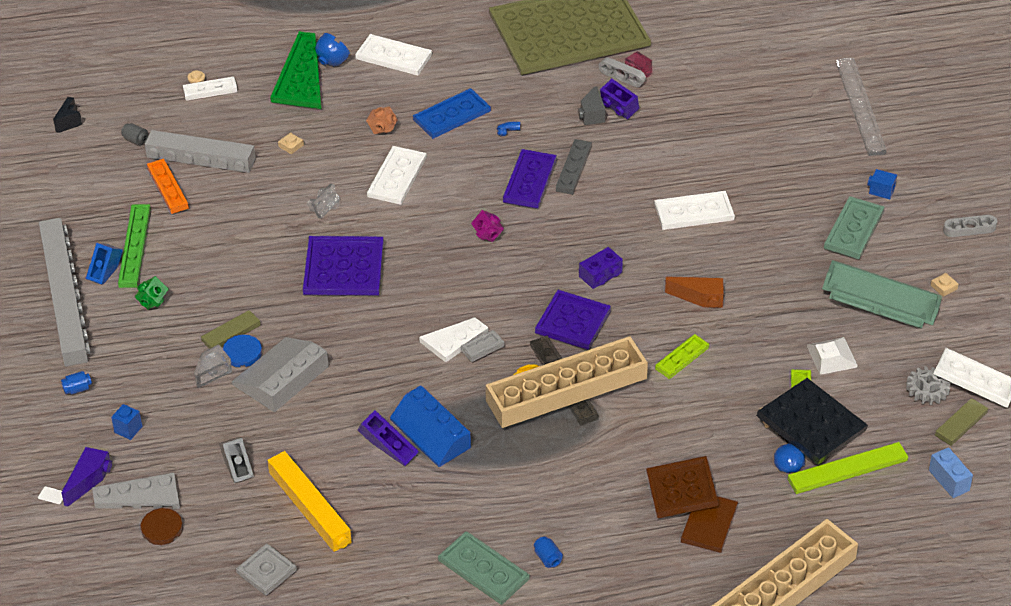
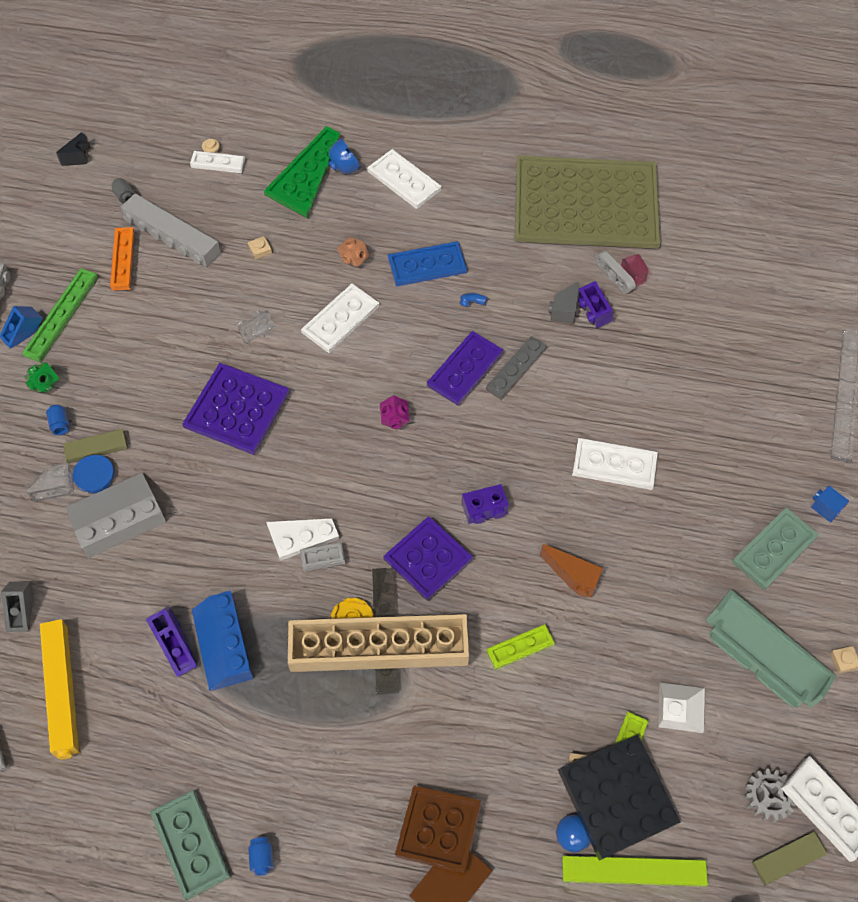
camera: 20 degrees right, 15 degrees up
none -> blue brick [46,405,70,435]

